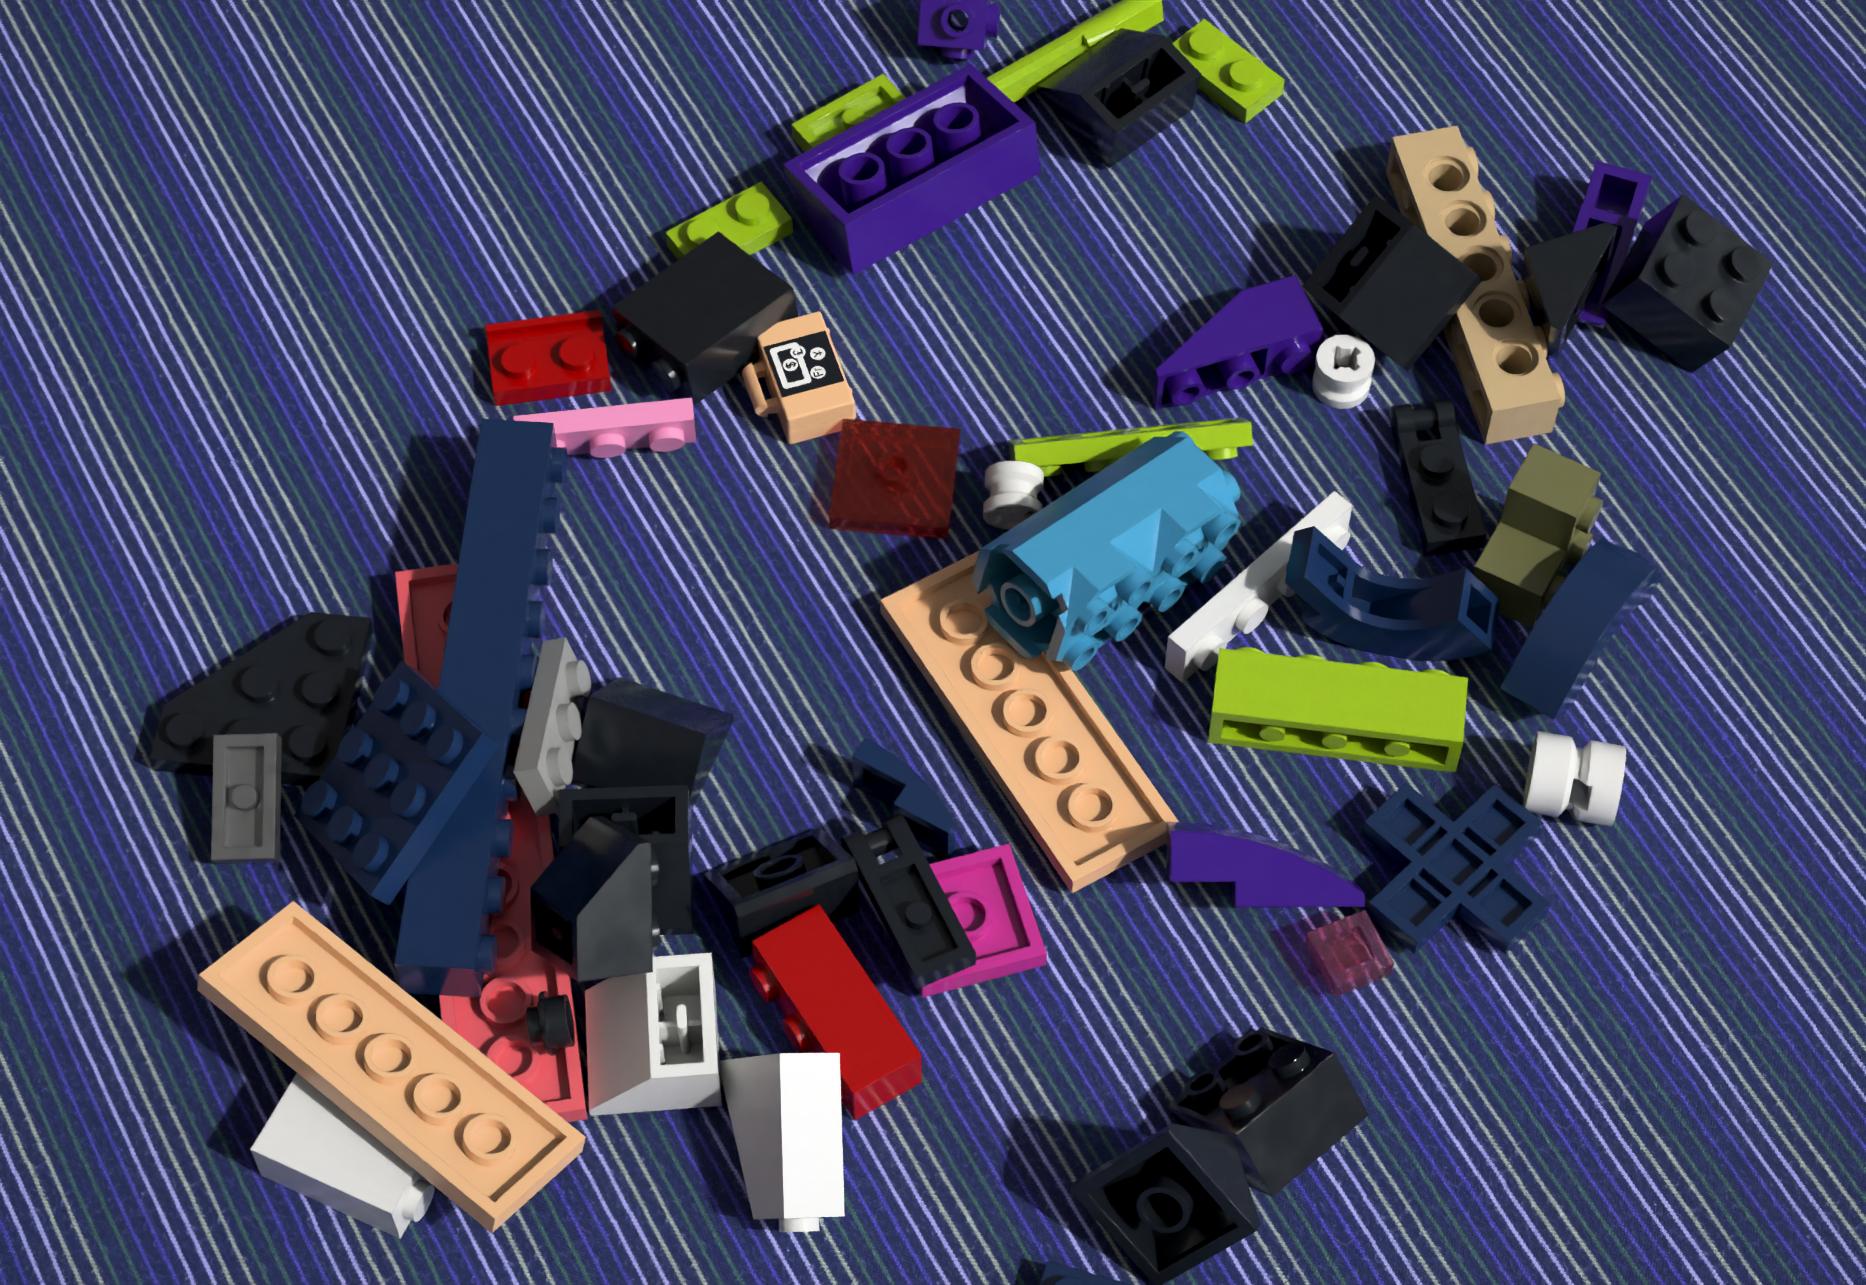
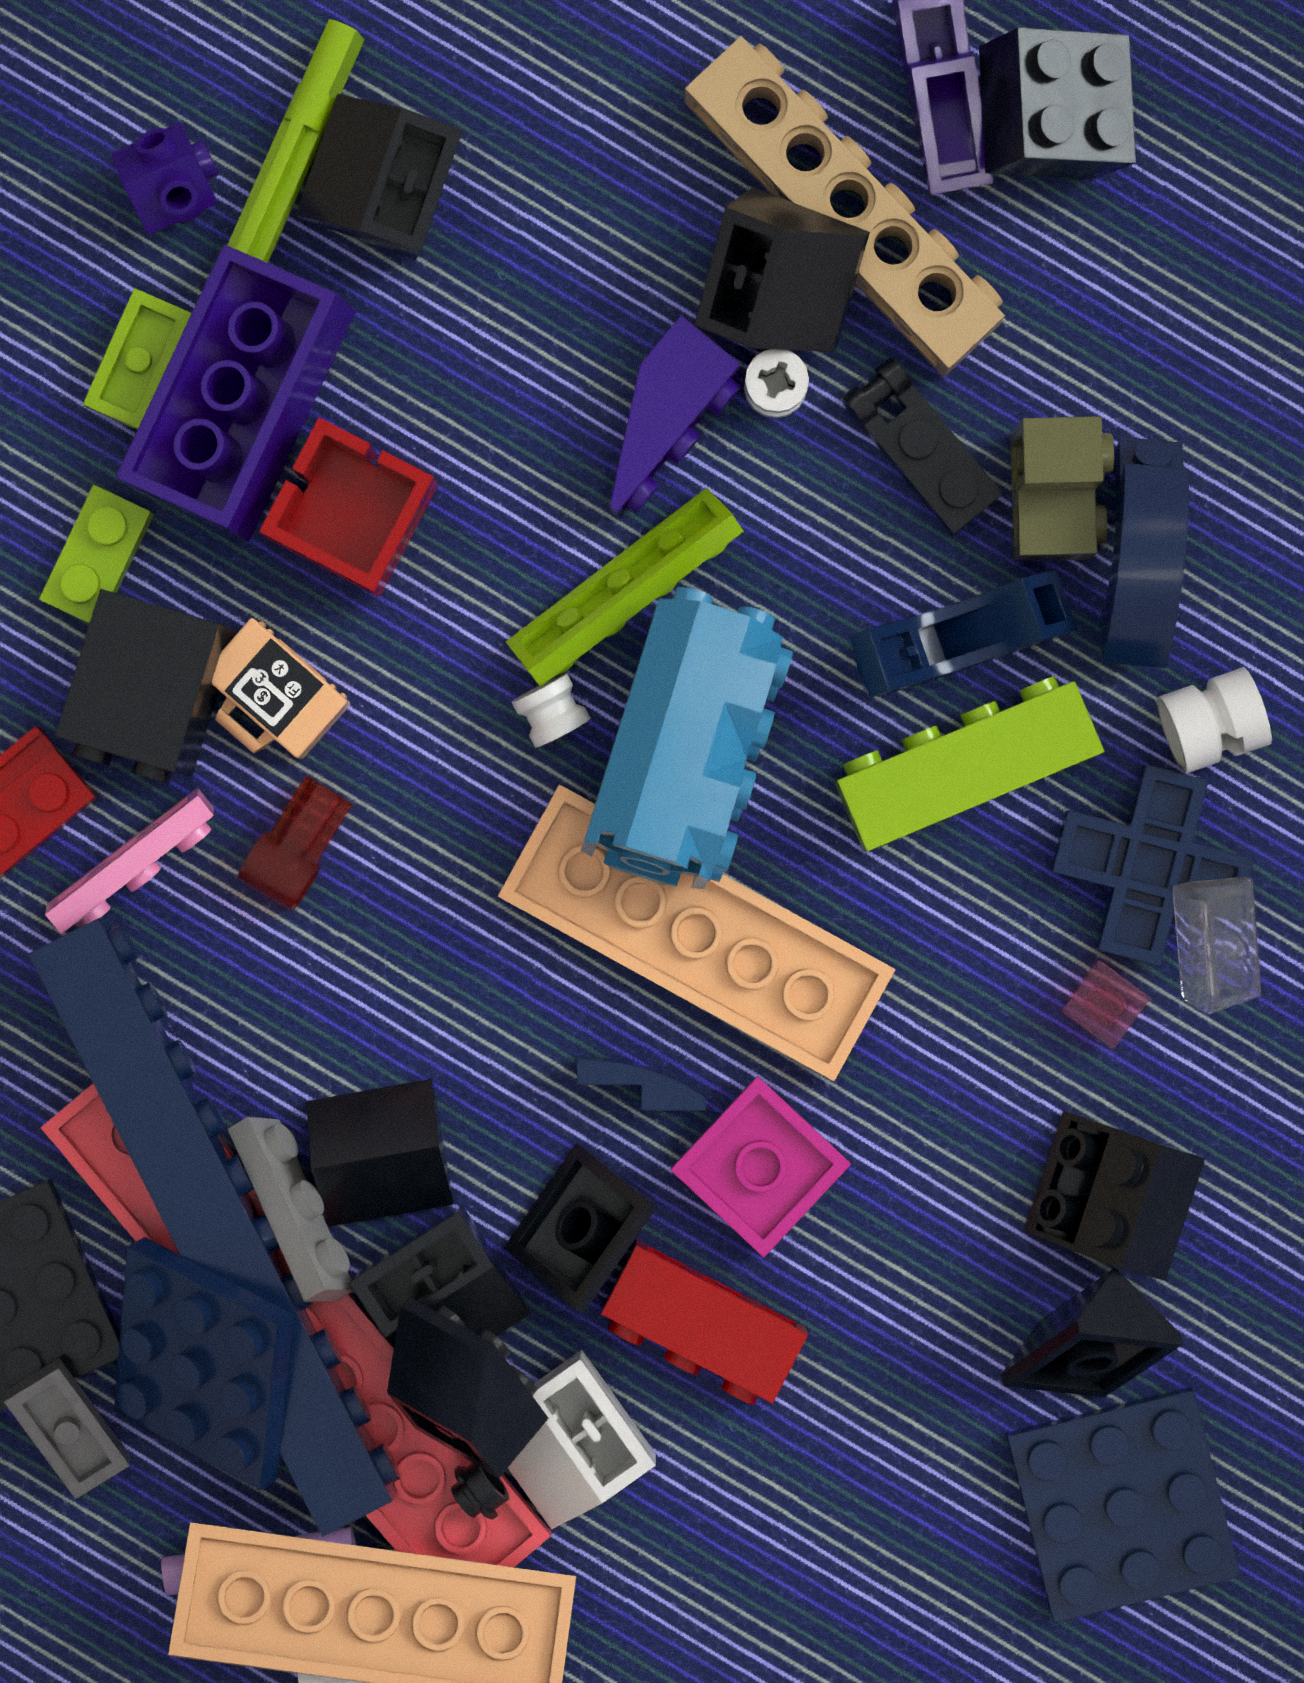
camera: 30 degrees left, 30 degrees up
white slope [720,1053,845,1232] -> none
clear red plate [829,419,961,539] -> none
black plate [841,813,976,989] -> none
white plate [1165,491,1352,683] -> none
dark purple slope [1166,822,1365,907] -> none
lime plate [1172,19,1285,124] -> none
black slope [1521,222,1617,359] -> none
none -> clear red piece [237,776,354,912]
none -> red piece [259,417,438,598]
none -> clear slope [1173,877,1262,1015]

